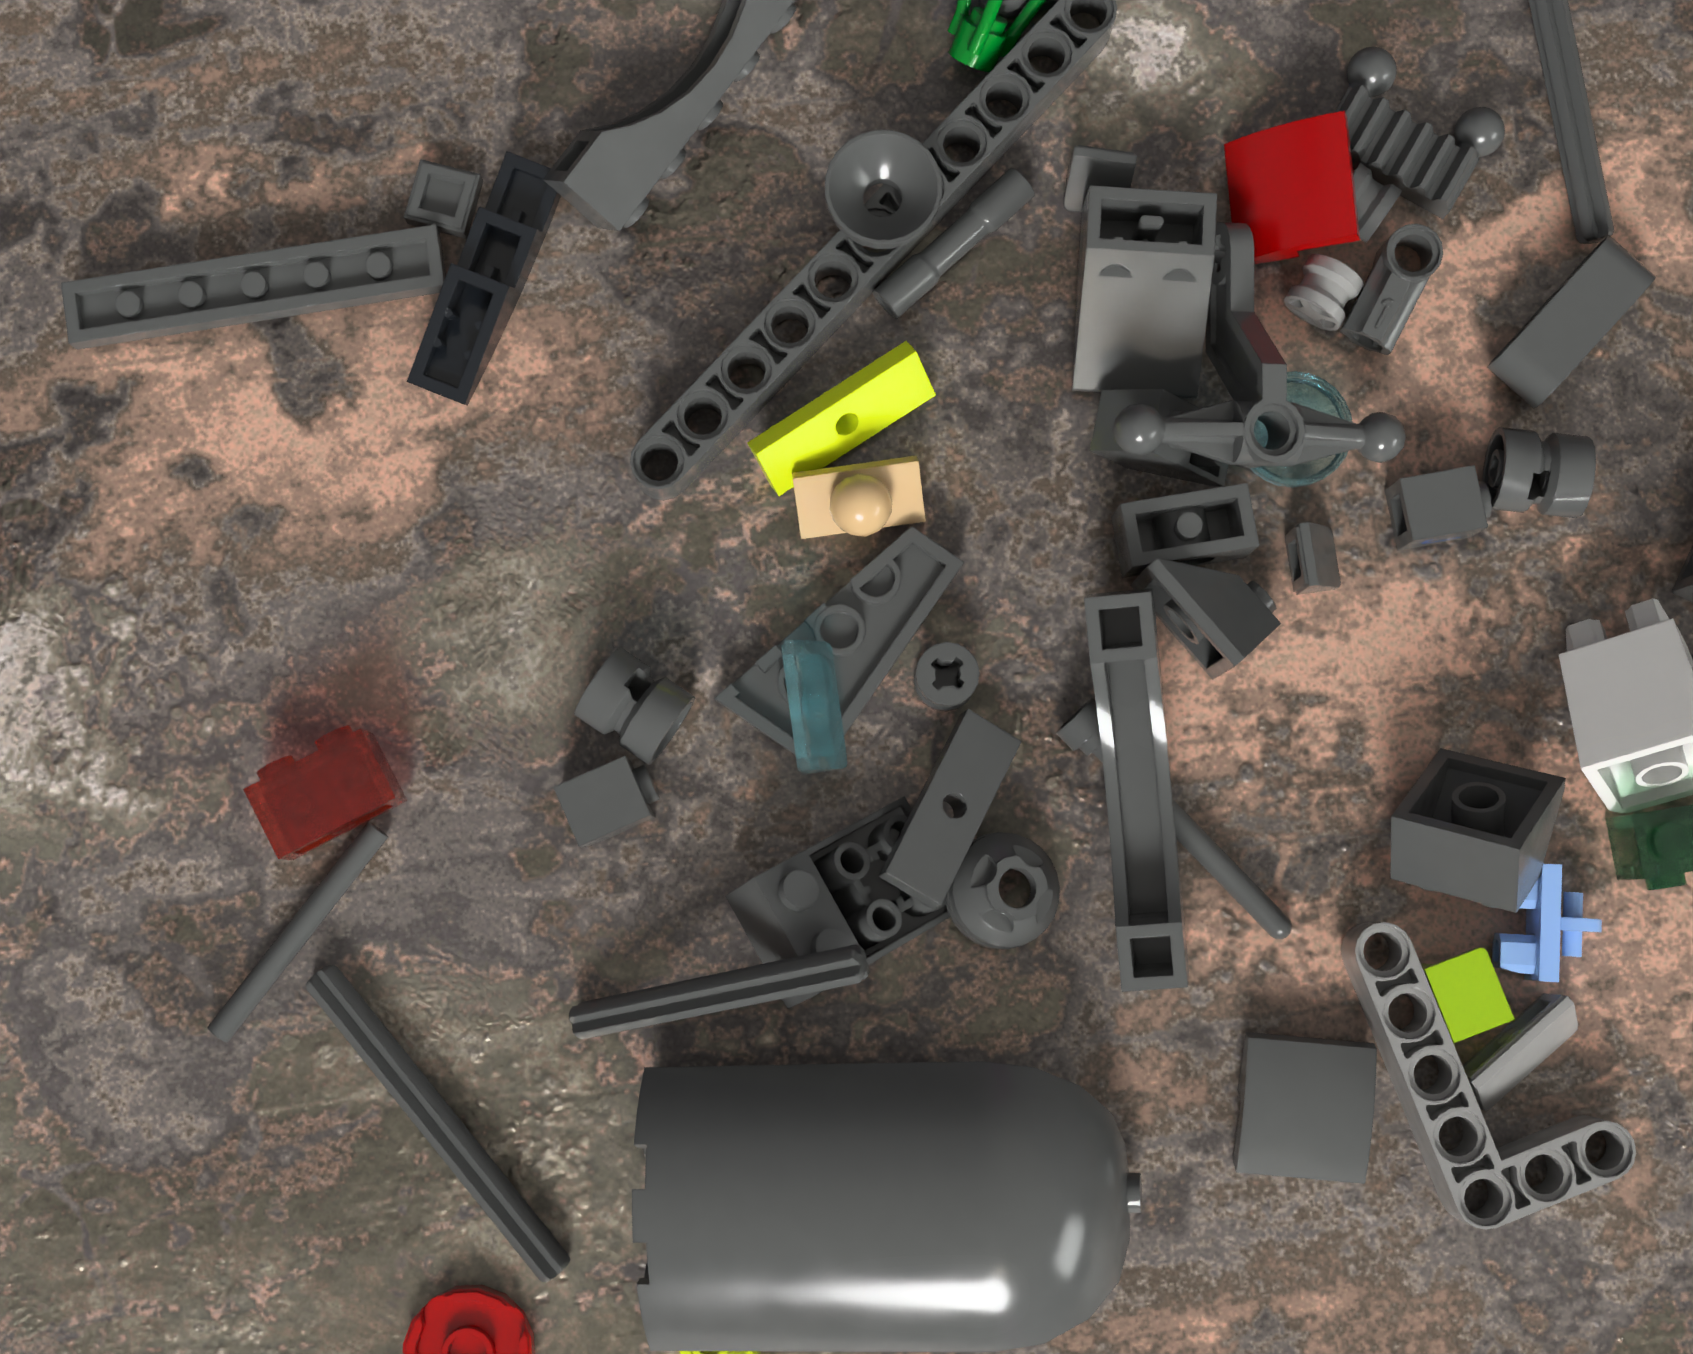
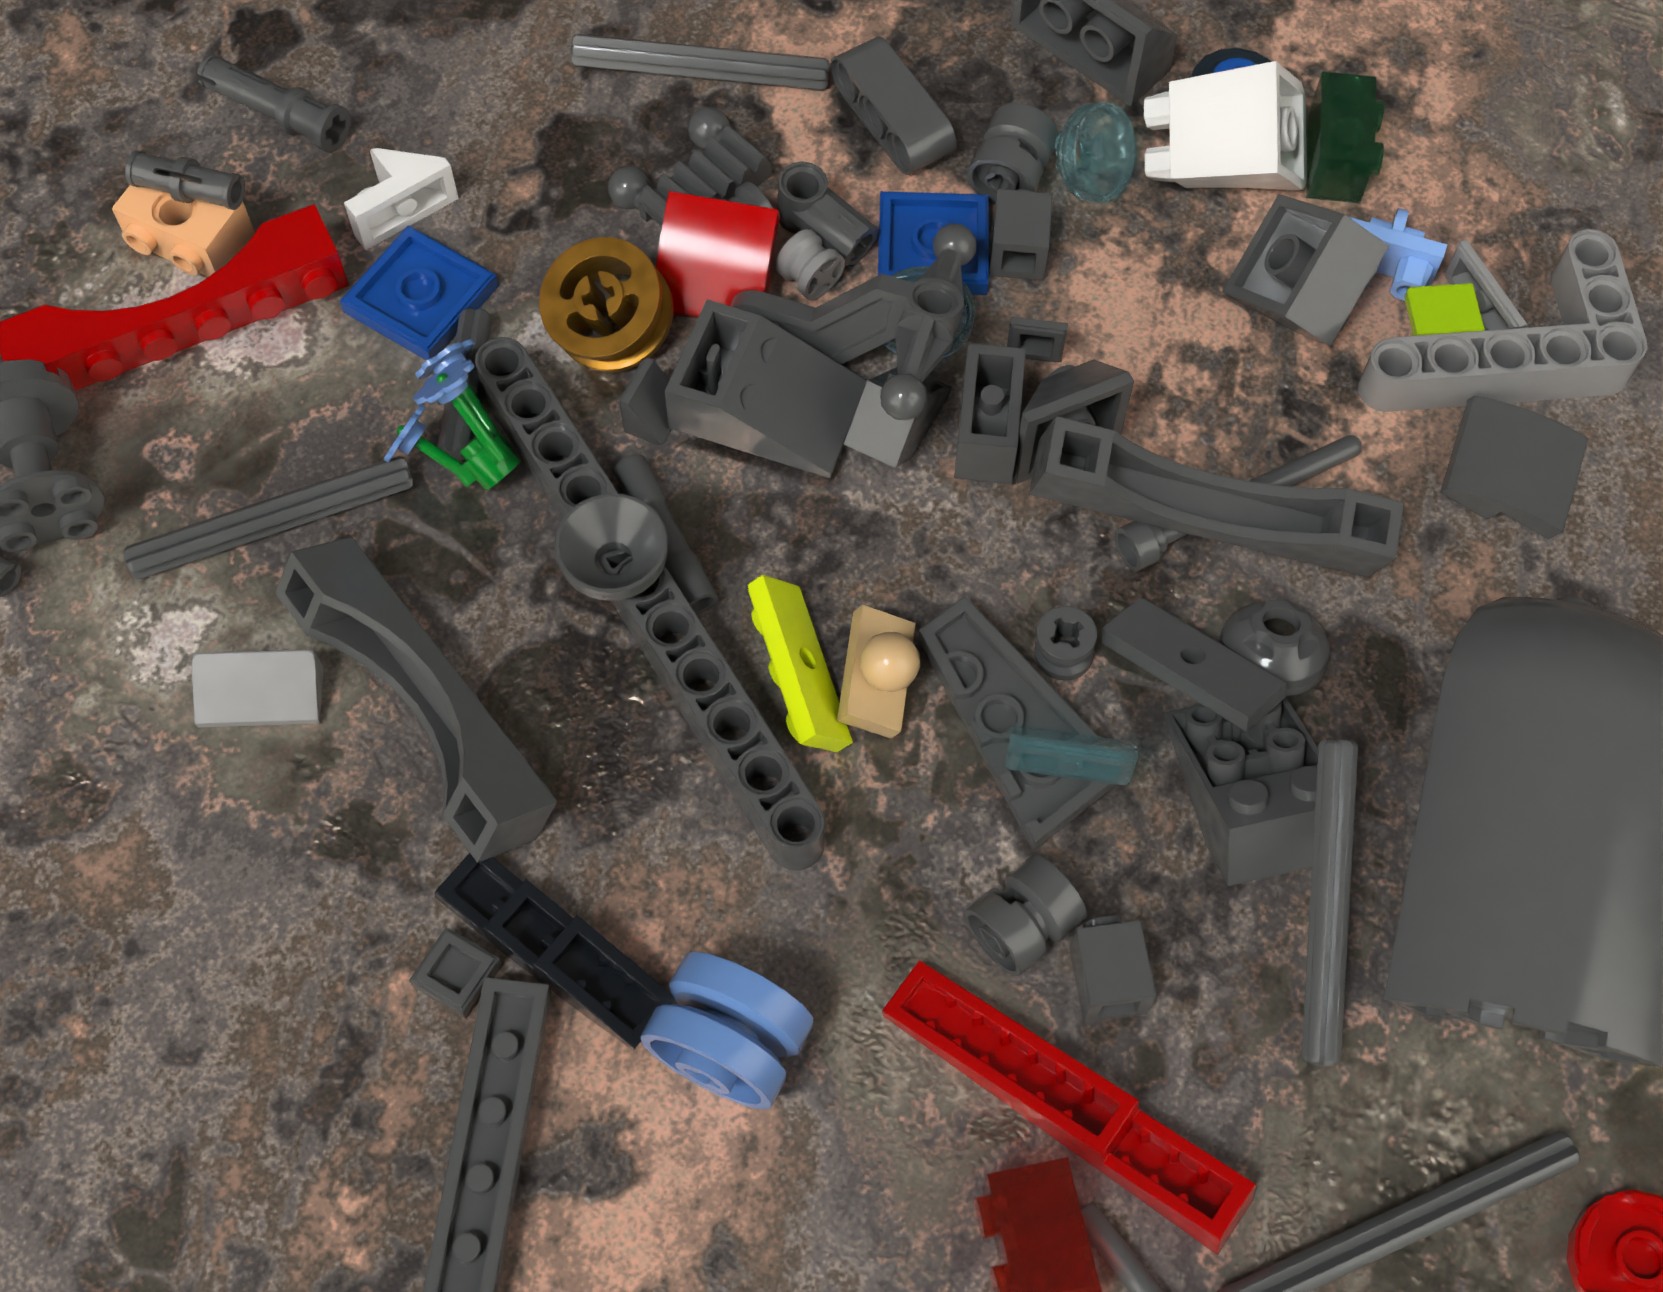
camera: 70 degrees left, 20 degrees down
none -> pearl gold wheel [539,237,674,373]
none -> medium blue wheel [640,952,813,1110]
none -> blue tile [878,191,989,295]
none -> red slope [882,960,1256,1255]
none -> clear light blue piece [1054,102,1136,203]

